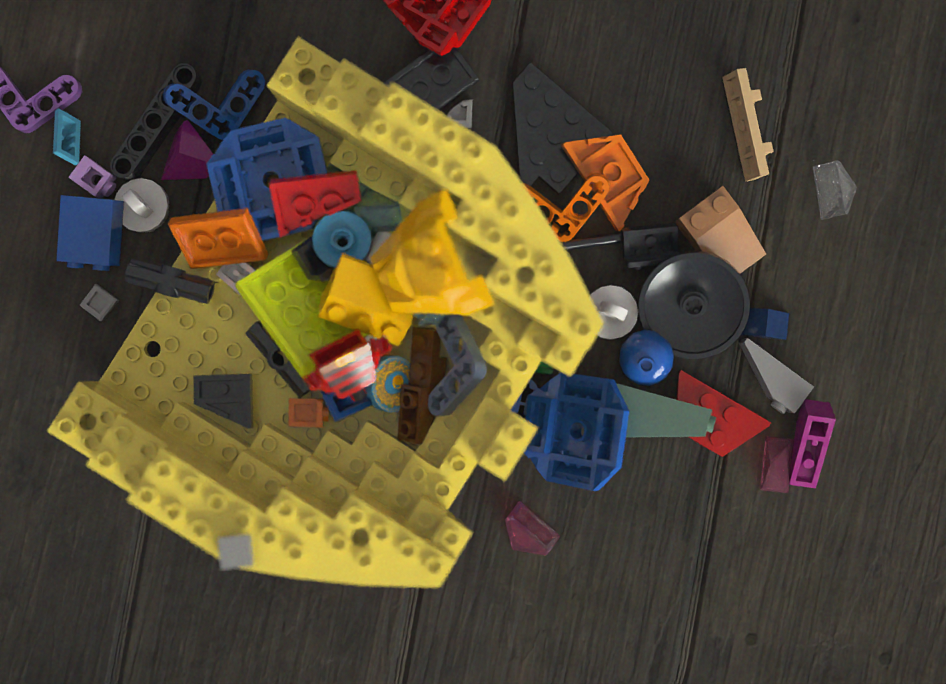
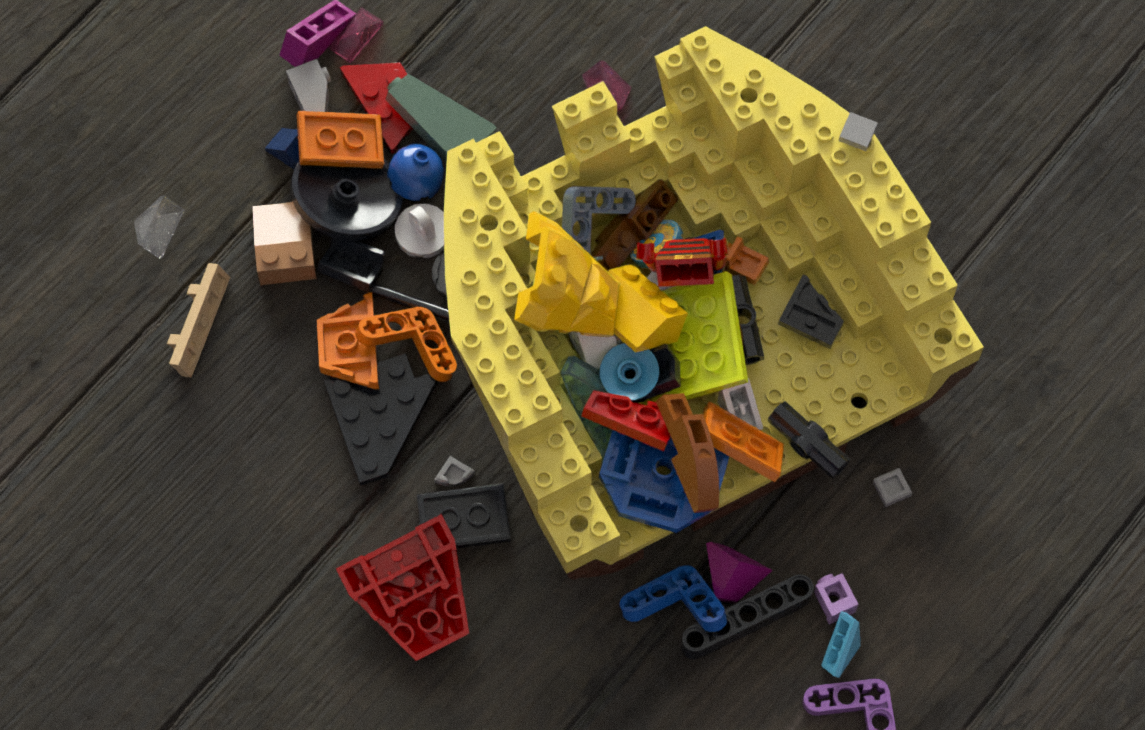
camera: 155 degrees left, 20 degrees down
blue brick [57,195,124,271] -> none
white tile [115,178,169,232] -> none
blue piece [523,372,629,491] -> none
none -> orange tile [297,111,384,168]
none -> dark orange slope [656,393,719,513]

